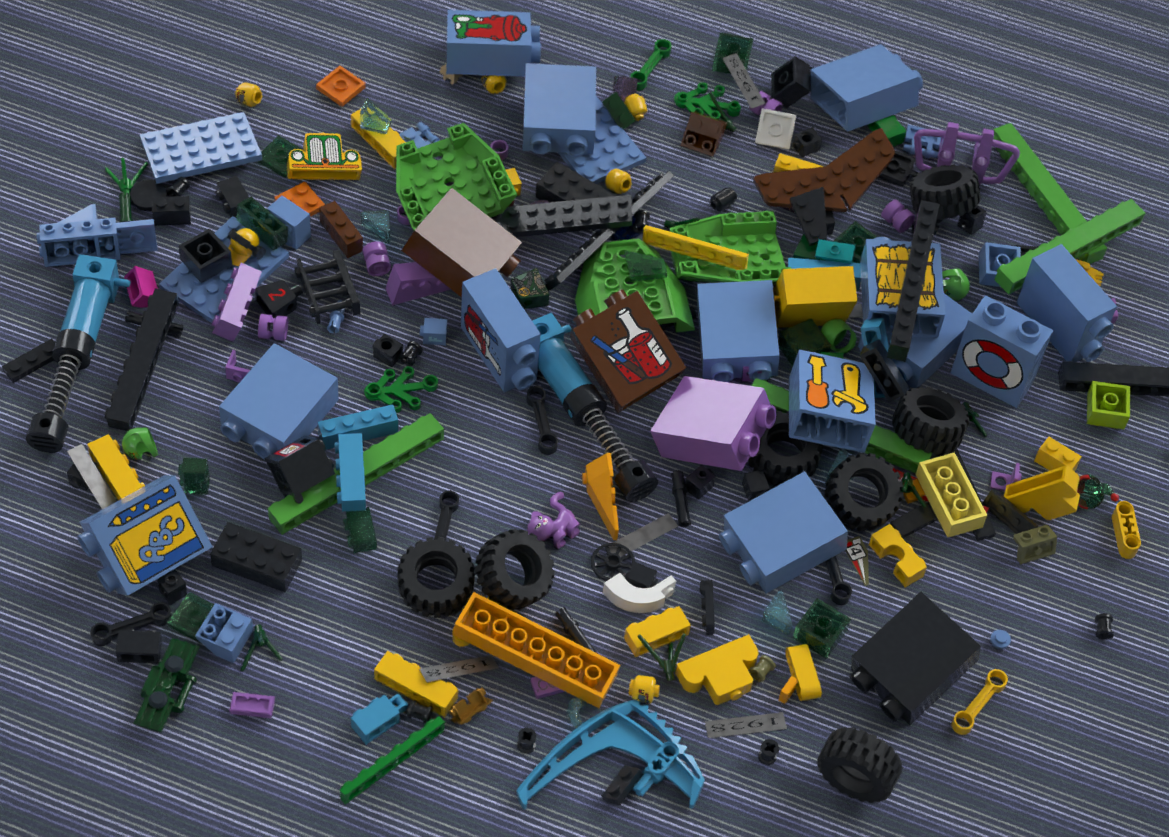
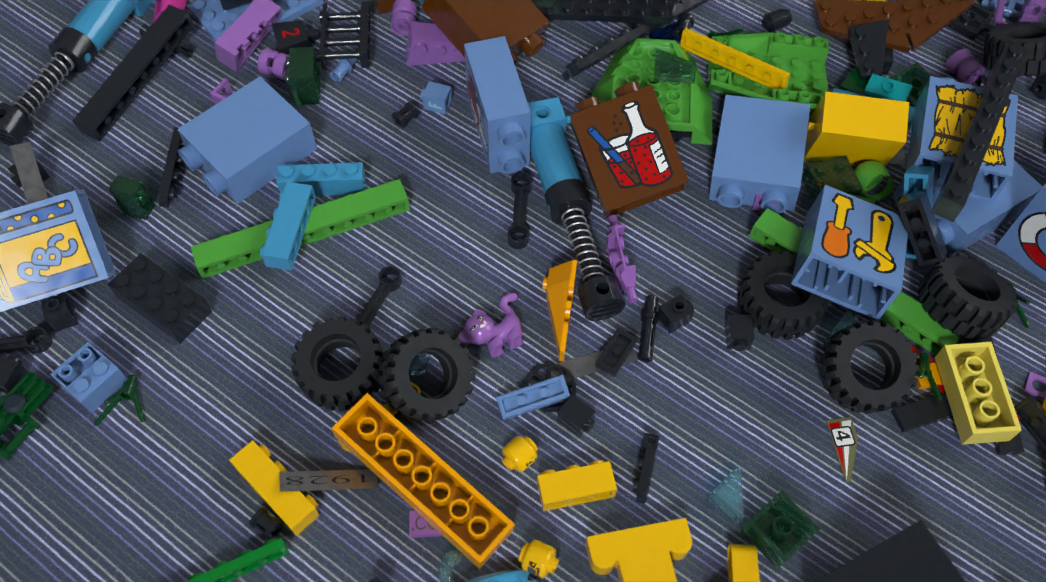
camera: 20 degrees right, 5 degrees up
black plate [2,338,55,383] -> none
yellow brick [87,434,145,501] -> none
bright green helmet [122,427,158,460] -> none
clear green plate [167,592,215,645] -> none
medium lavender plate [229,692,275,719] -> none
black container [264,436,335,504] -> none
clear green brick [343,507,377,553] -> none
dark azure brick [351,694,409,745] -> none
green plant [364,366,438,413] -> none
black brick [373,334,403,368] -> none
pearl gold hinge [449,687,493,725] -> none
torso [510,268,549,309] -> none
black pin [555,607,598,654] -> none
white arch [603,573,676,613] -> none
dark green plant [637,633,686,681] -> none
brick [650,376,776,471] -> none
medium blue brick [719,471,848,594] -> none
olive bush [749,655,776,682] -> none
black piece [825,555,852,605] -> none
yellow arch [868,524,927,588] -> none
bright green helmet [942,269,970,301] -> none
none -> black plate [158,127,185,208]
none -> clear green brick [285,47,321,105]
none -> medium blue tile [496,374,570,420]
none -> yellow head [502,436,538,472]
none -> black plate [595,328,638,378]
none -> medium lavender plate [606,215,638,303]

